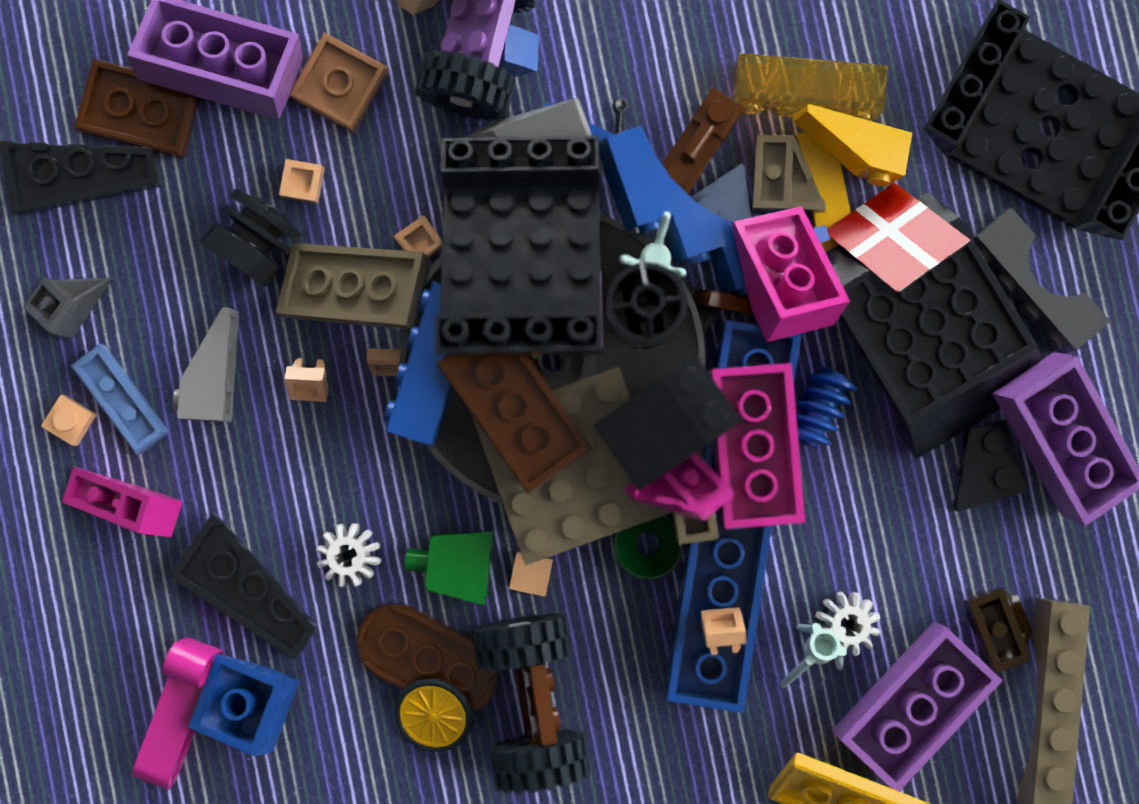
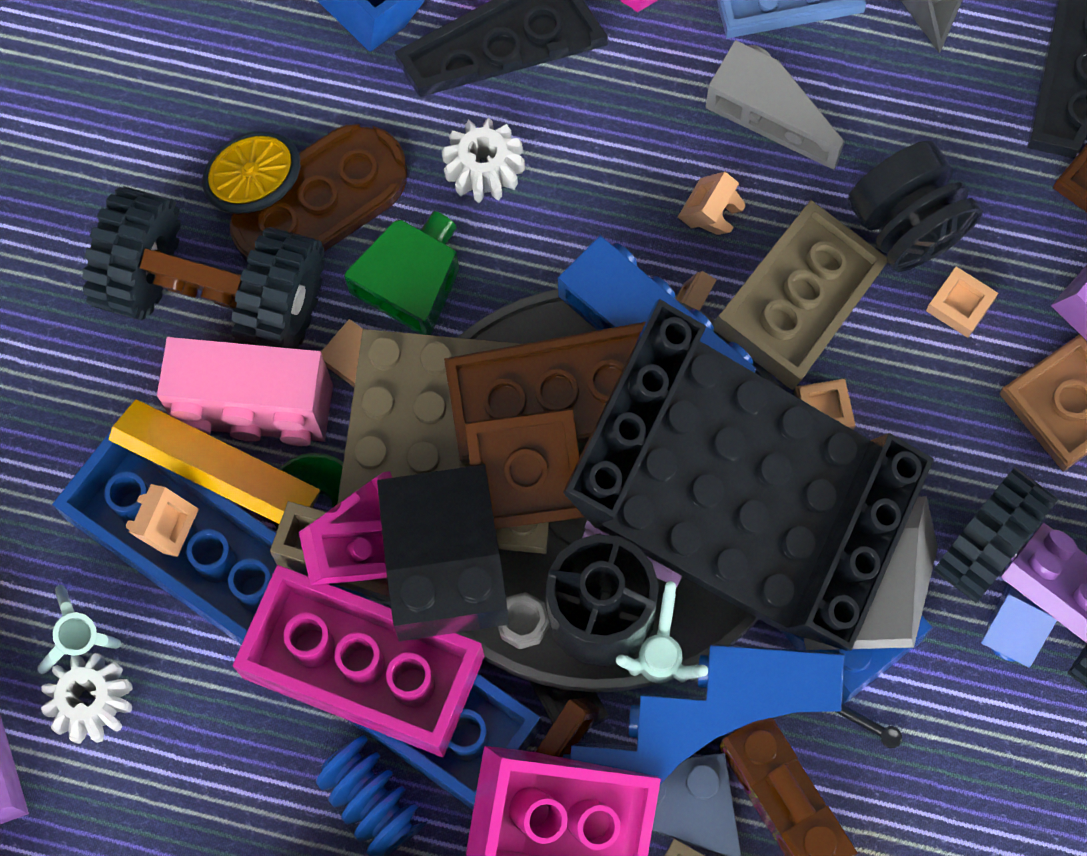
camera: 120 degrees right, 15 degrees down
none -> yellow tile [109,399,320,524]
none -> bright pink brick [157,337,333,446]
none -> reddish brown plate [465,408,584,529]
none -> light grey tile [498,592,550,649]

